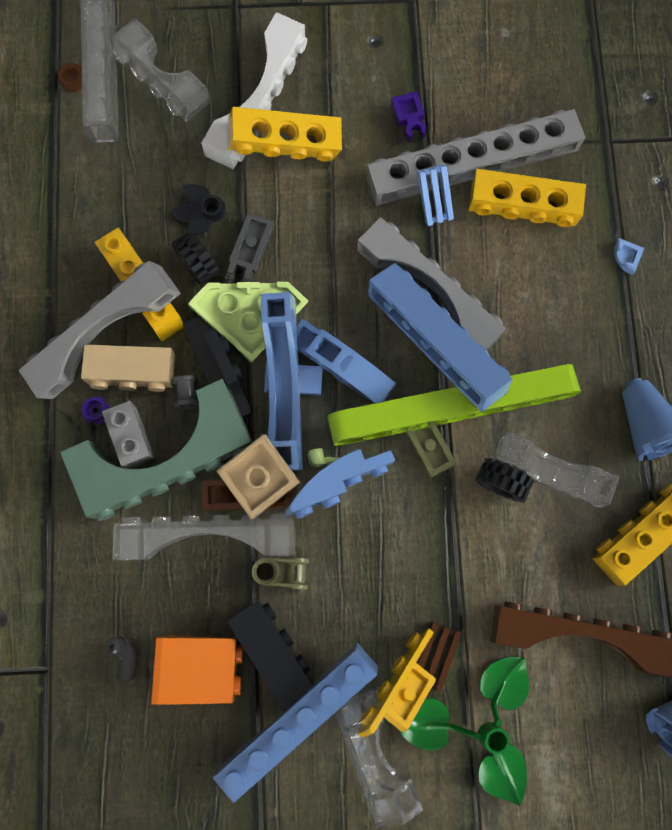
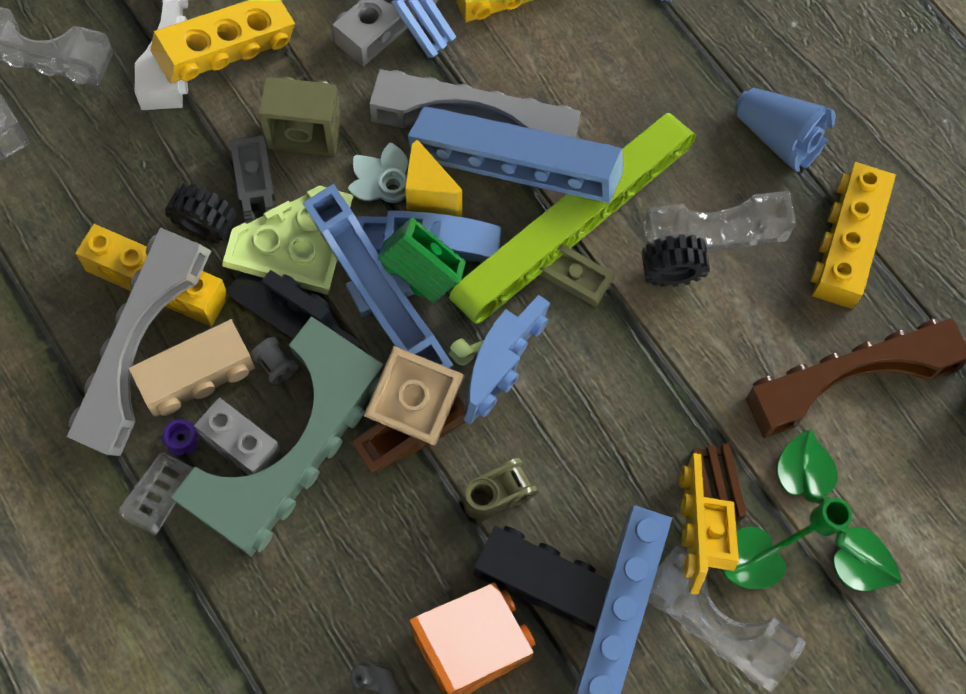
camera: 30 degrees left, 10 degrees down
clear arch [112,513,296,561] -> none
black plate [171,184,226,235] -> none
none -> clear slope [118,452,193,536]
none -> olive brick [259,76,342,156]
none -> light aqua plate [348,143,408,203]
none -> green brick [378,218,466,303]
none -> yellow slope [405,140,462,217]

